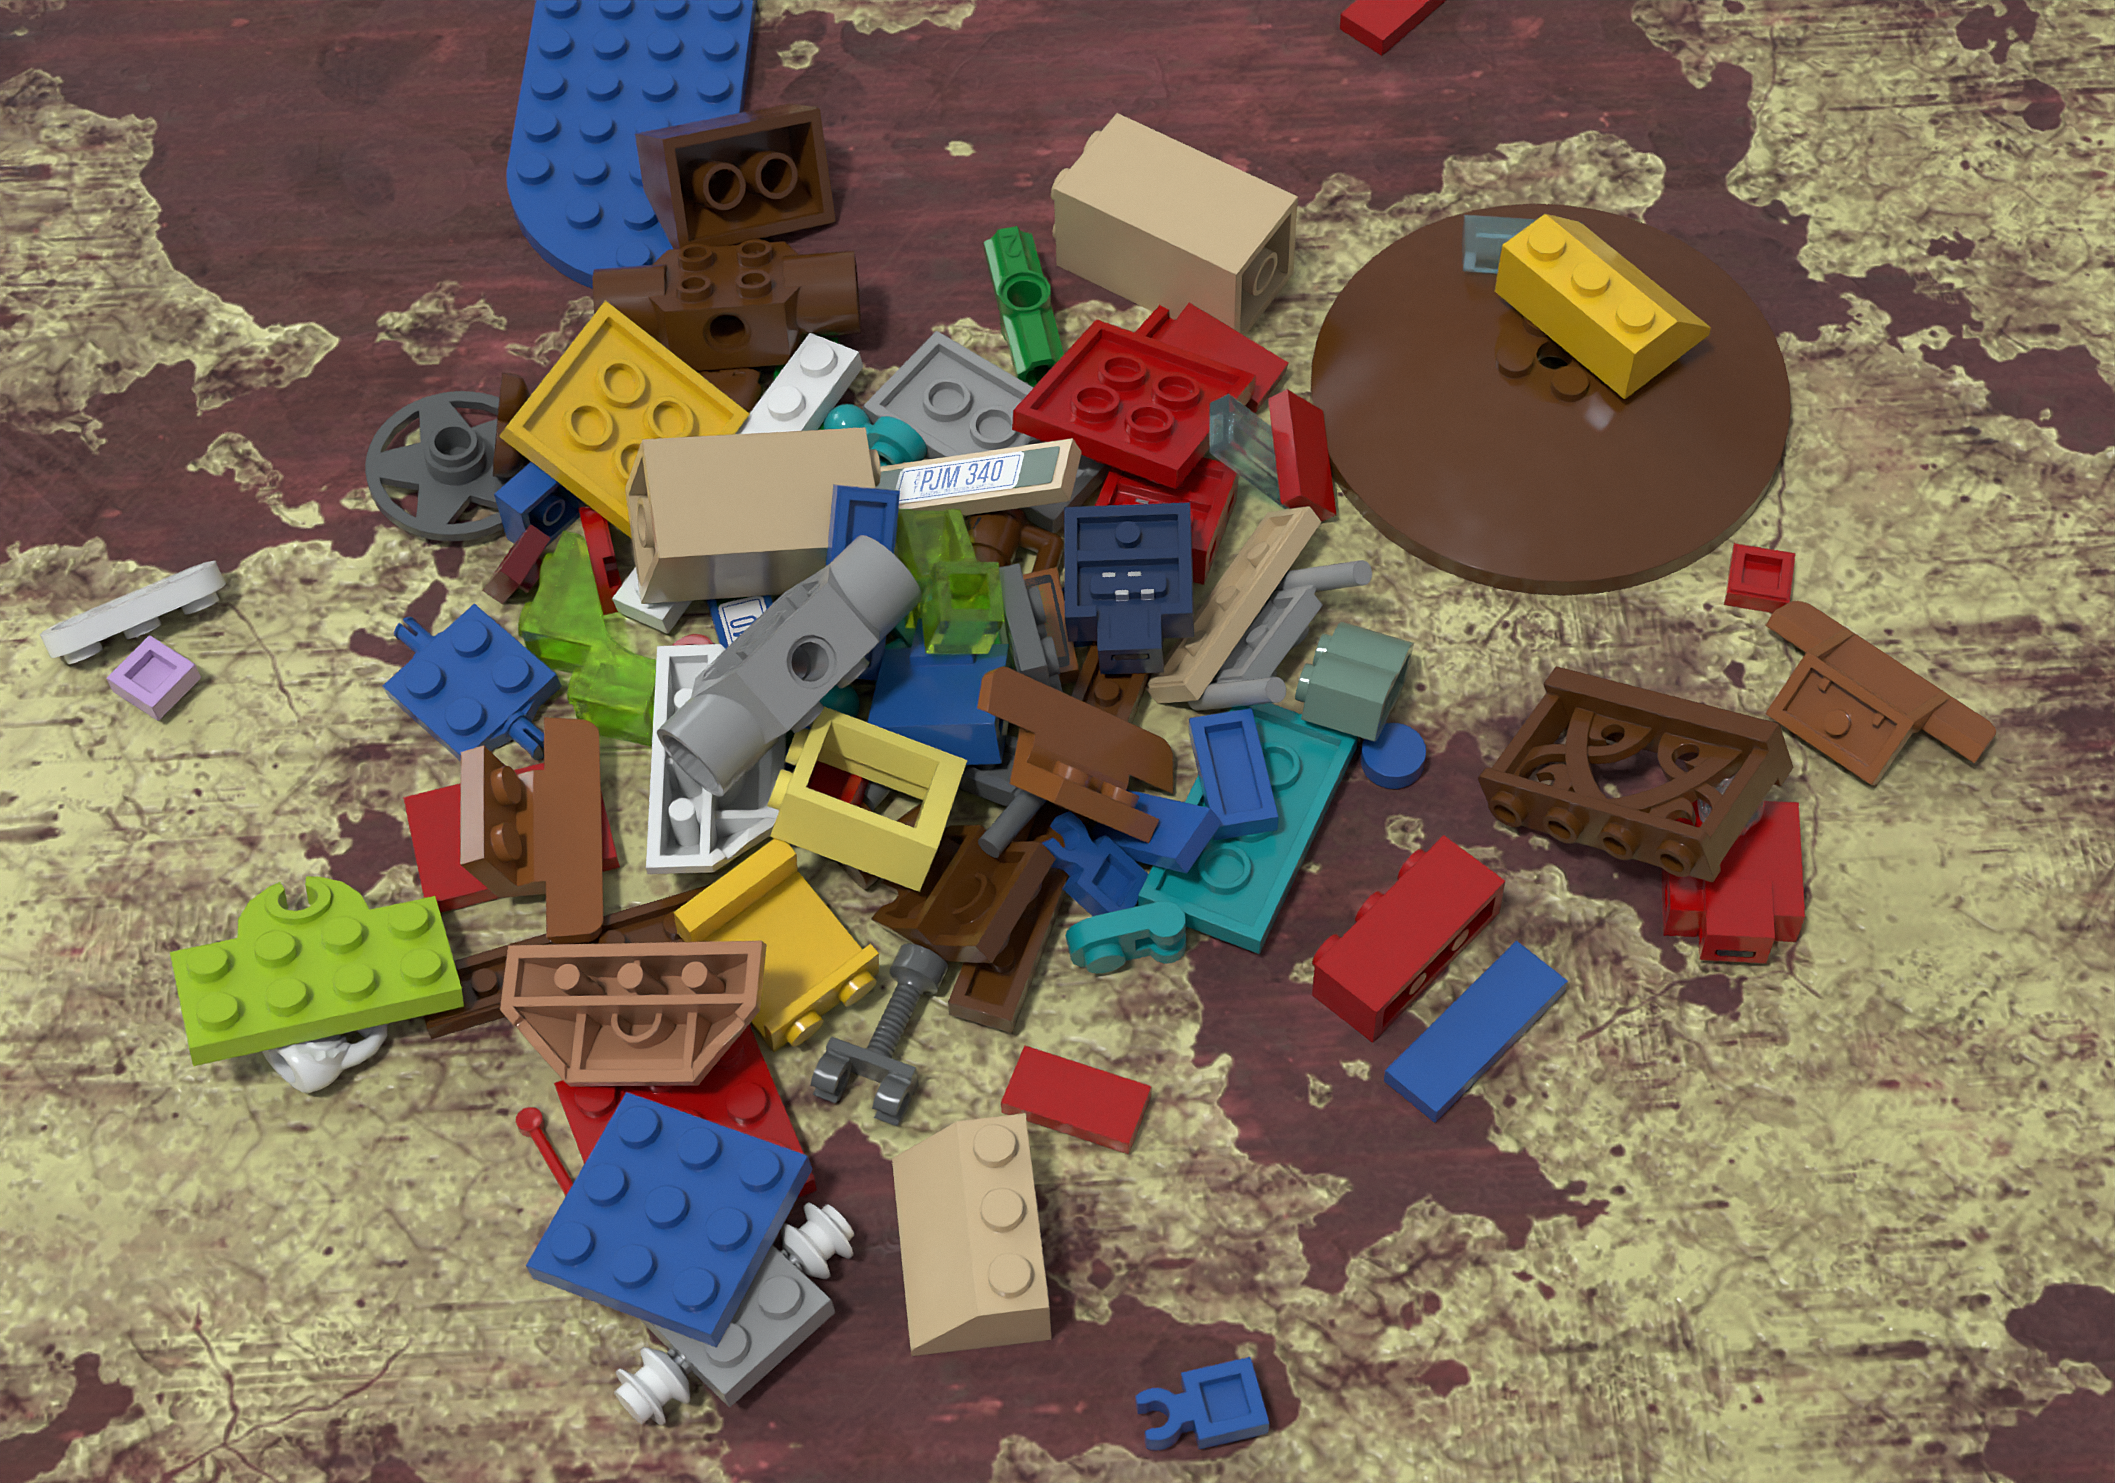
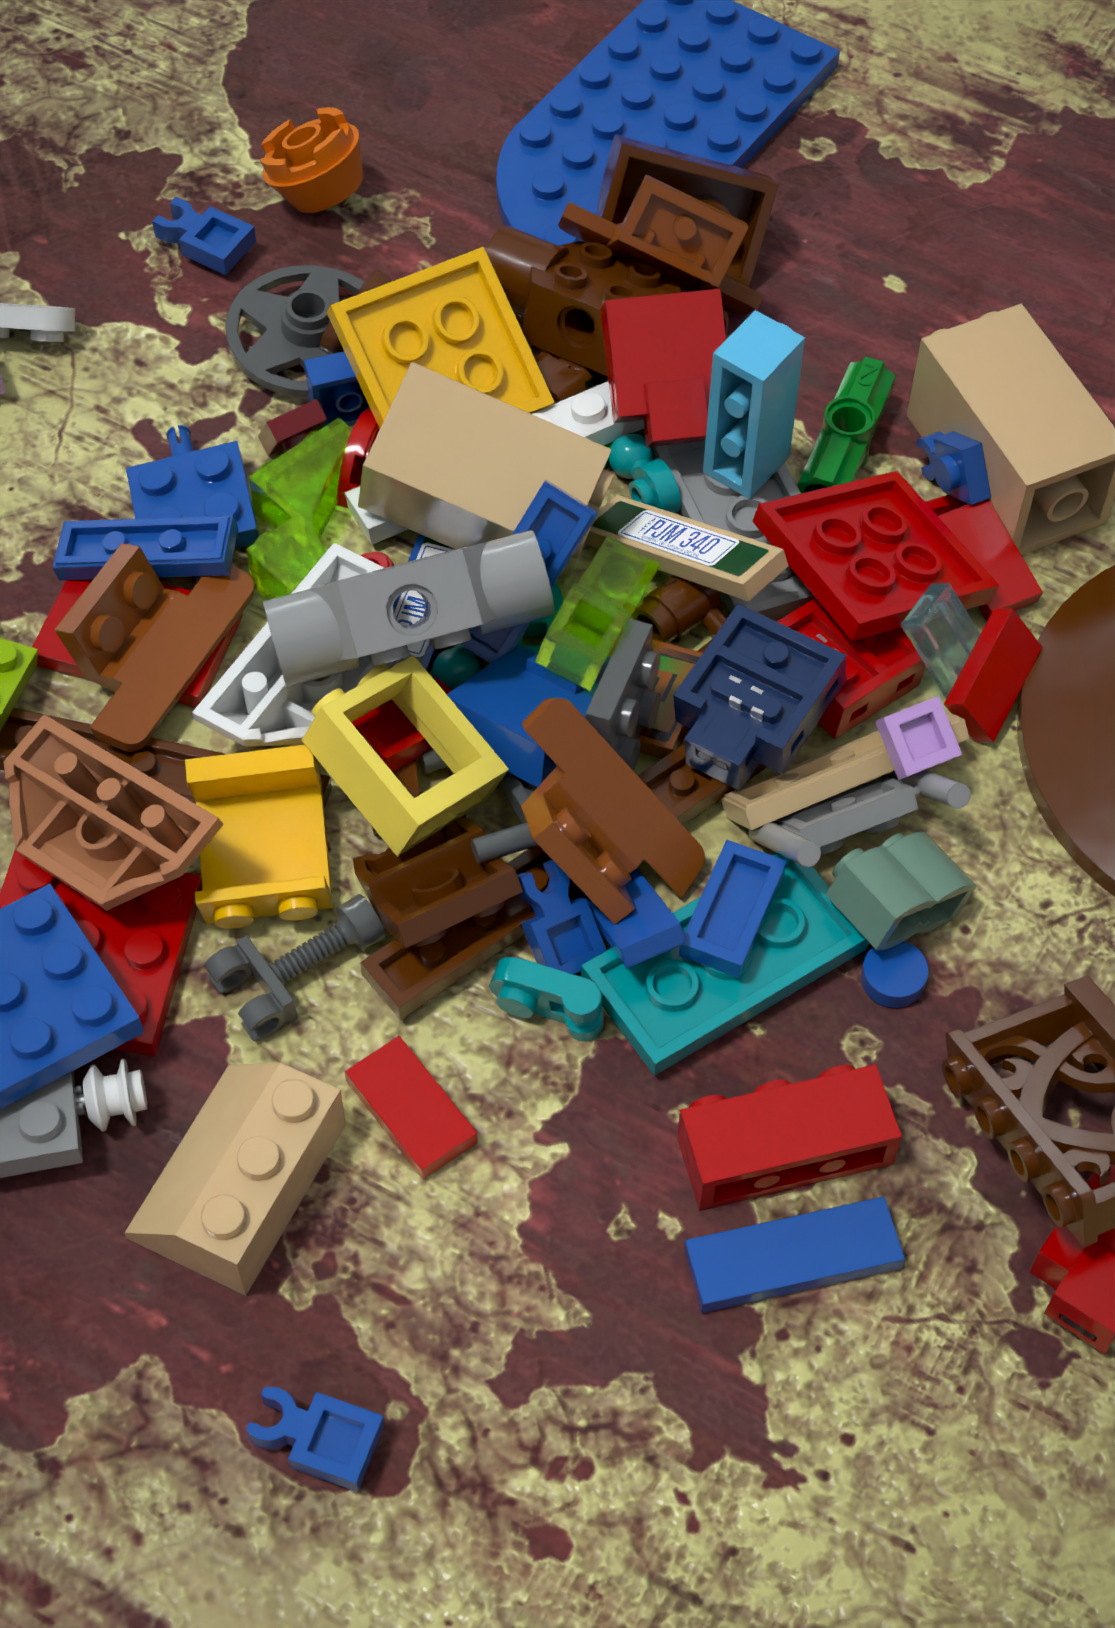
camera: 30 degrees right, 0 degrees up
none -> blue tile [52,515,238,580]
none -> blue plate [152,197,256,275]
none -> orange cone [260,107,363,213]
none -> dark orange plate [558,175,764,314]
none -> red piece [600,289,726,448]
none -> medium azure brick [703,310,805,499]
none -> lavender plate [875,696,962,780]
none -> blue plate [916,431,991,505]

